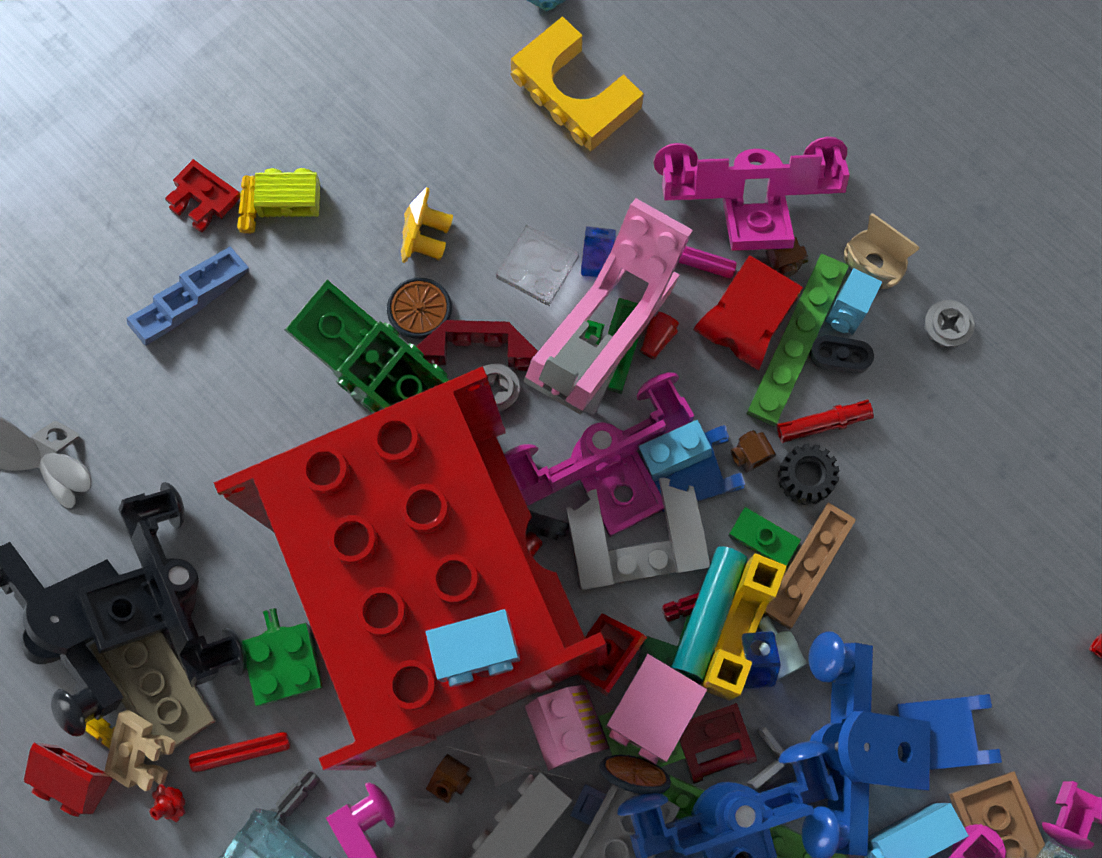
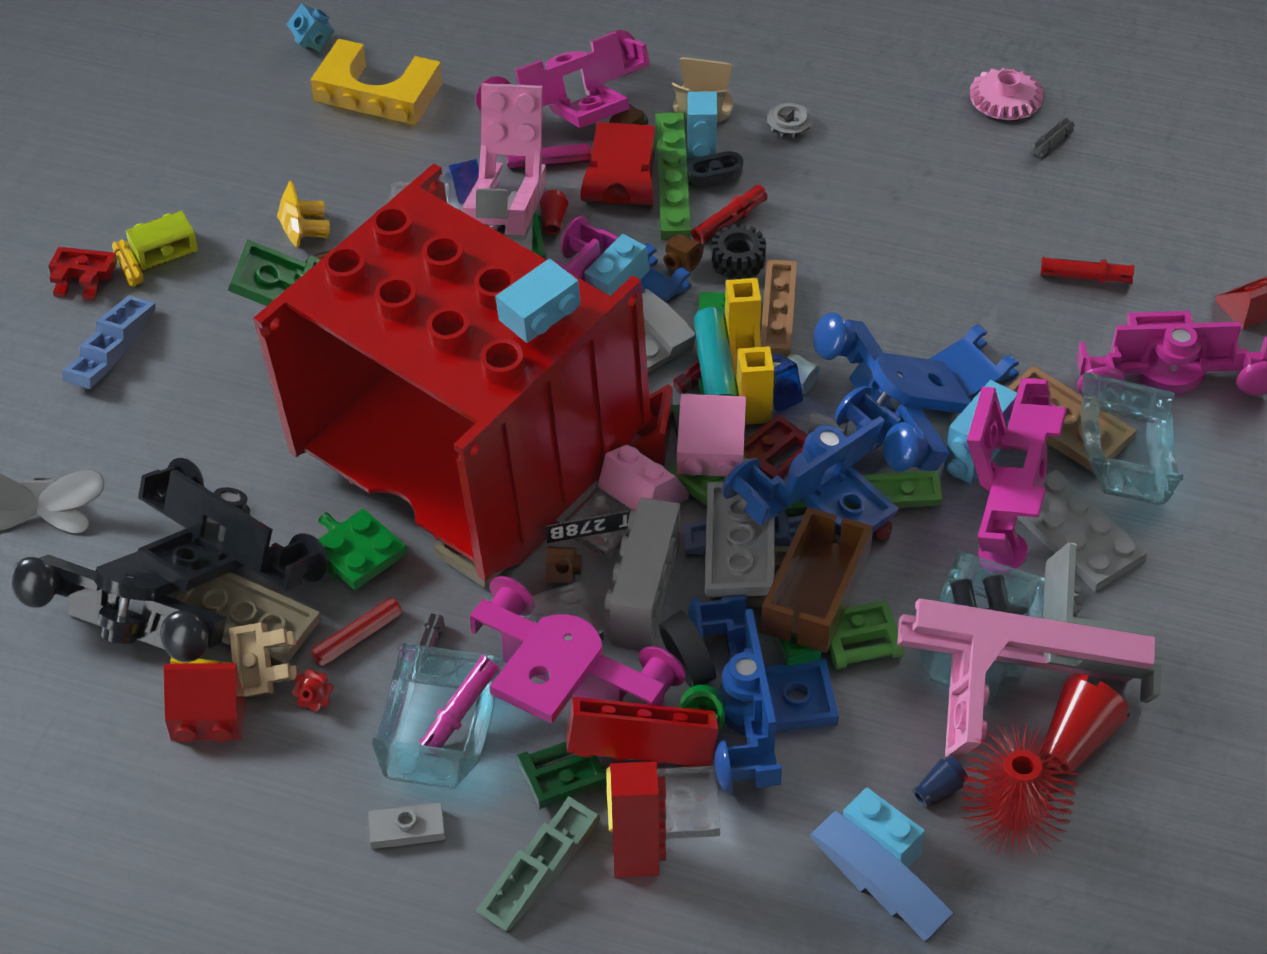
camera: 25 degrees left, 25 degrees down
dark orange wheel [599,754,671,794] -> none

